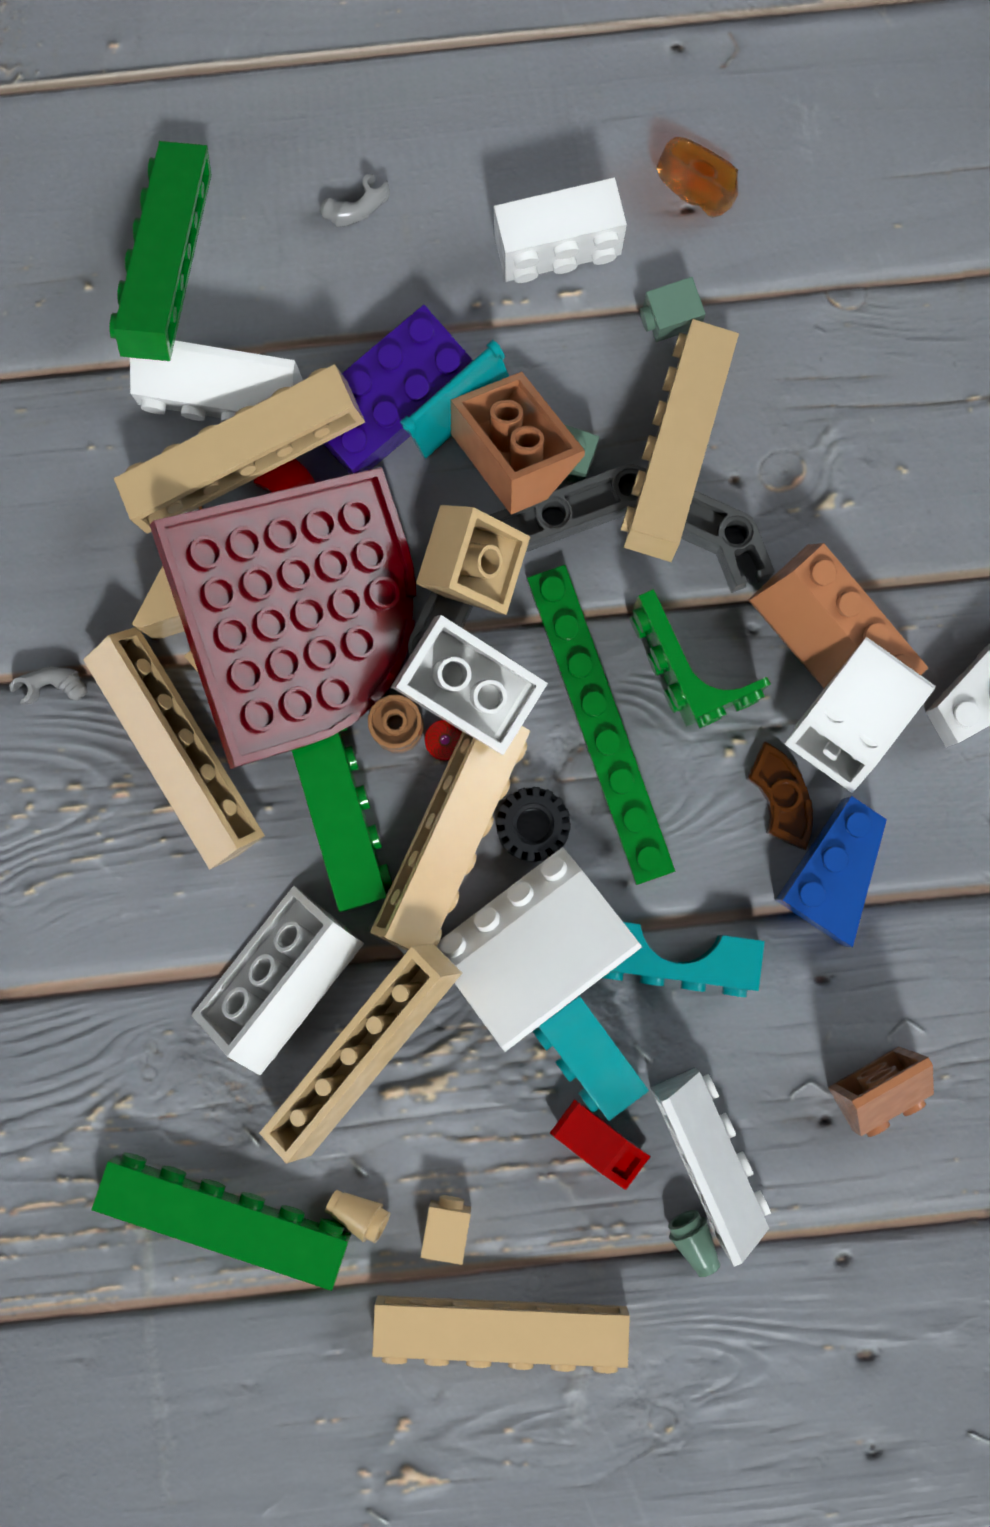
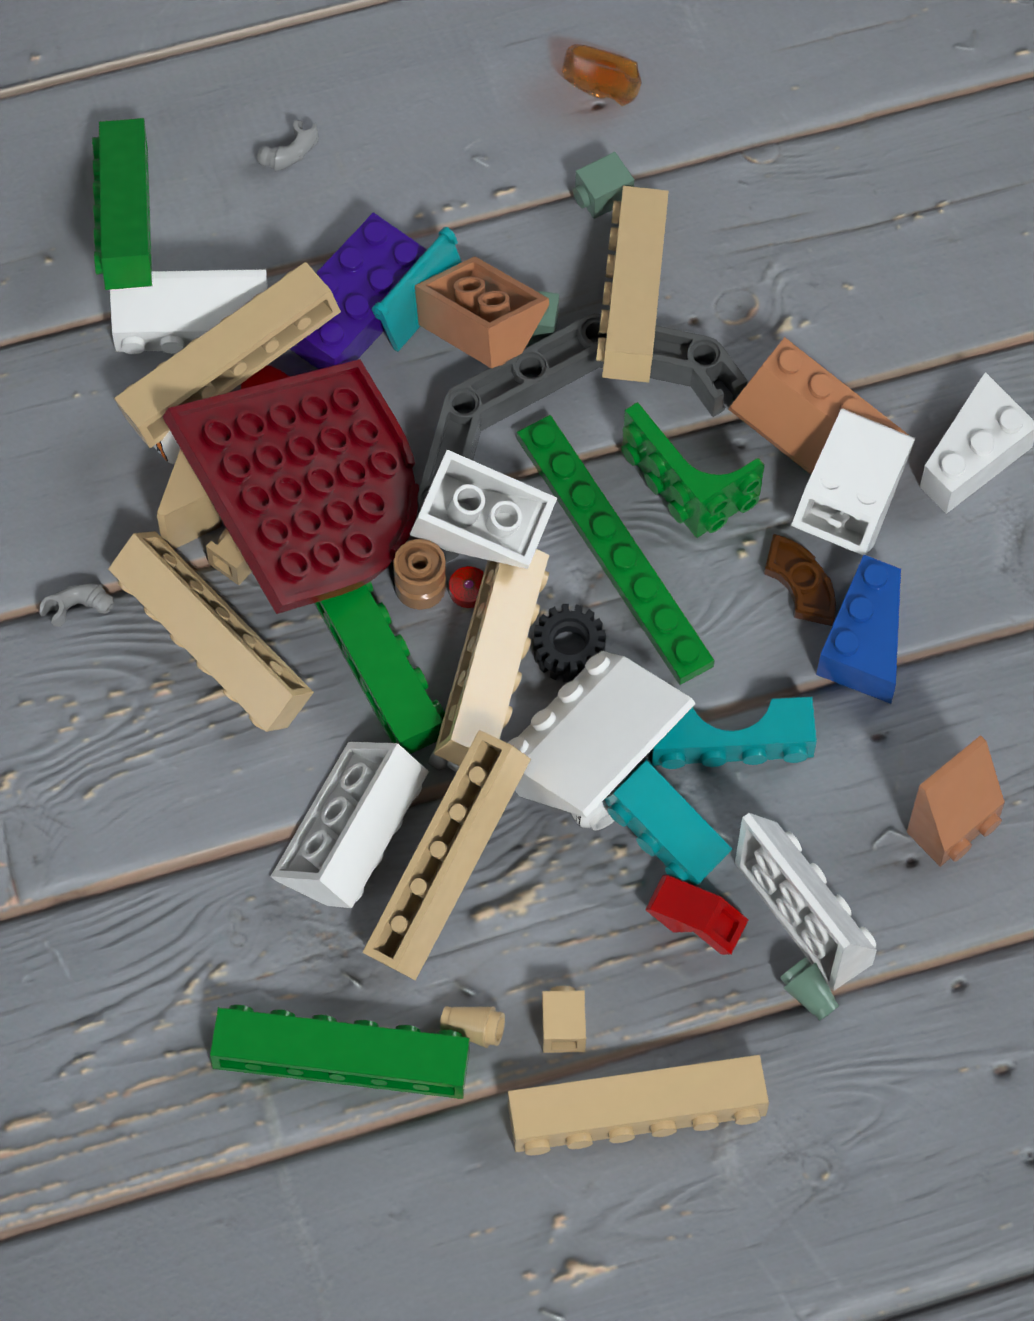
camera: 15 degrees left, 20 degrees down
tan slope [416,505,530,615] -> none
white brick [494,177,627,283] -> none

